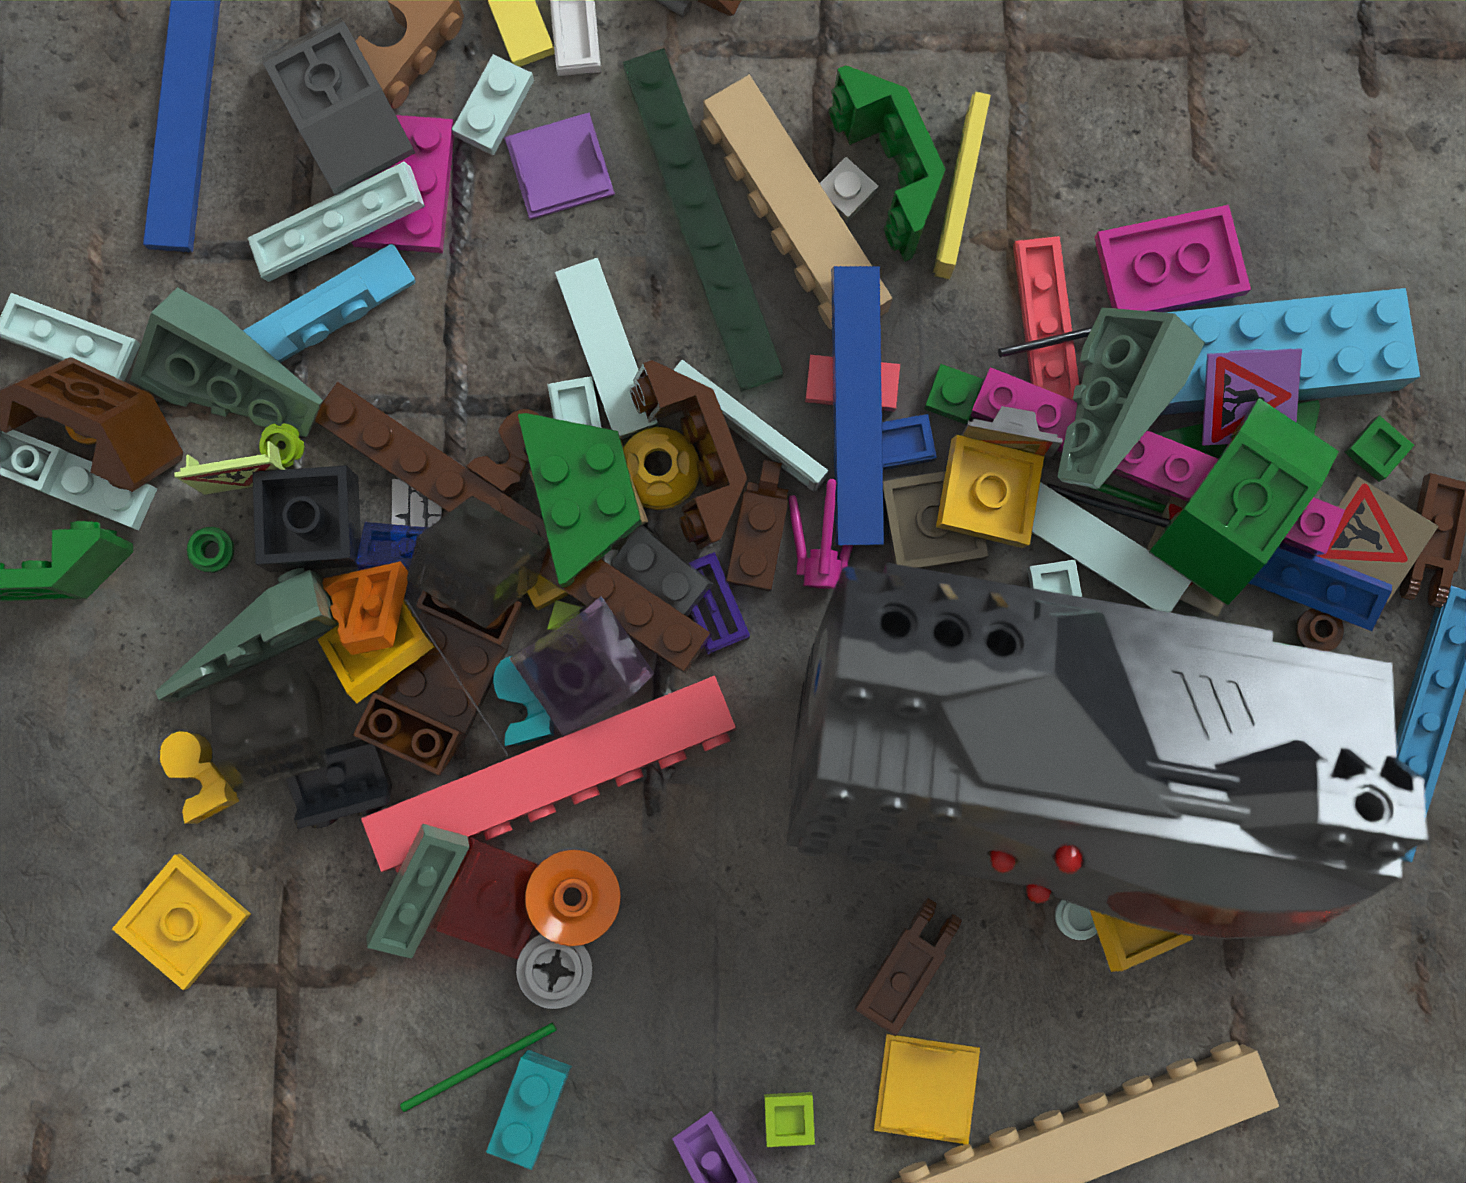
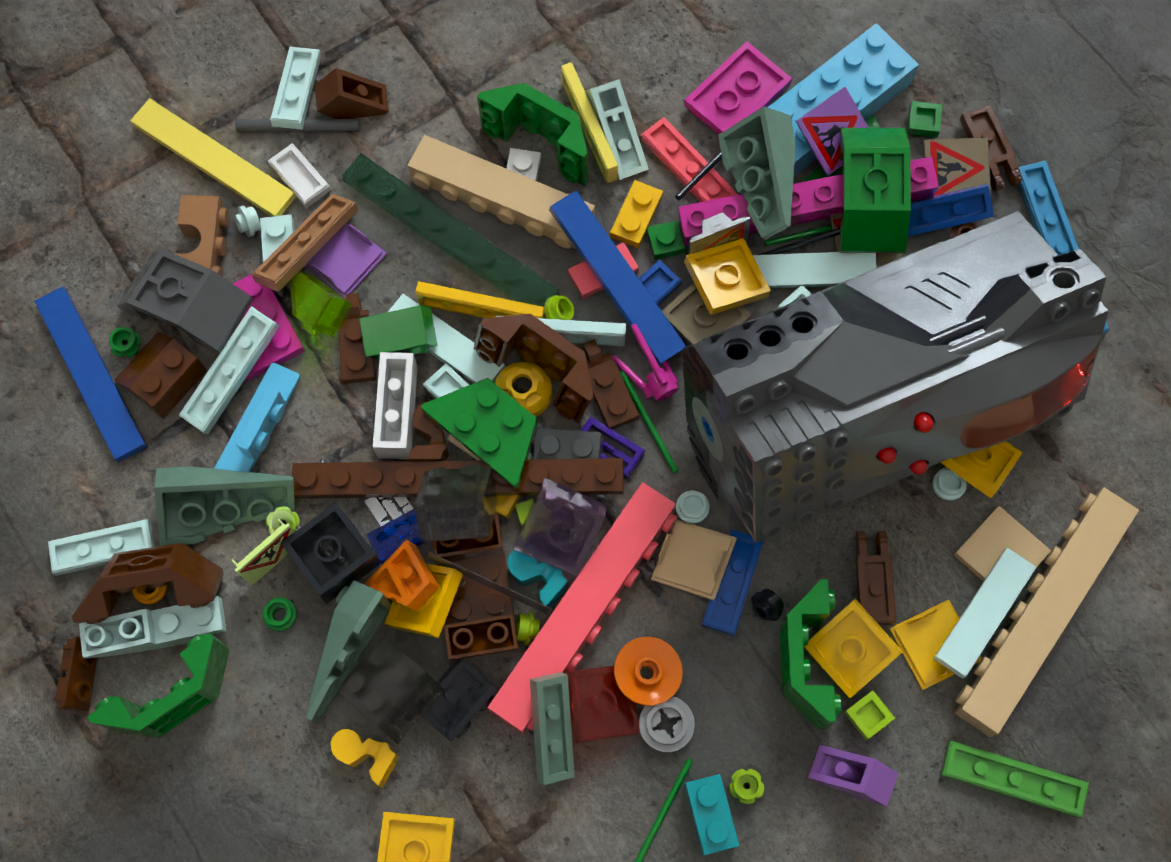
camera: 30 degrees left, 10 degrees down
none -> green plate [109,327,141,357]
none -> reddish brown slope [114,332,207,419]
none -> light aqua plate [234,206,261,237]
none -> medium nougat tile [252,194,358,292]
none -> clear neon green slope [290,270,352,337]
none -> reddish brown hinge [338,293,376,384]
none -> green brick [359,305,438,363]
none -> white brick [373,352,418,460]
none -> yellow tile [415,281,545,319]
none -> lime plate [515,611,540,645]
none -> lime plate [545,295,574,320]
none -> light aqua slope [585,79,649,180]
none -> yellow plate [610,180,663,249]
none -> green axle [620,371,679,474]
none -> tan piece [651,519,737,601]
none -> light aqua plate [676,490,710,524]
none -> blue tile [702,529,764,636]
none -> lime plate [729,769,764,804]
none -> black plate [751,589,784,621]
none -> green slope [779,579,841,730]
none -> yellow plate [804,599,903,698]
none -> light aqua tile [933,547,1036,679]
none -> tan tile [954,506,1051,582]

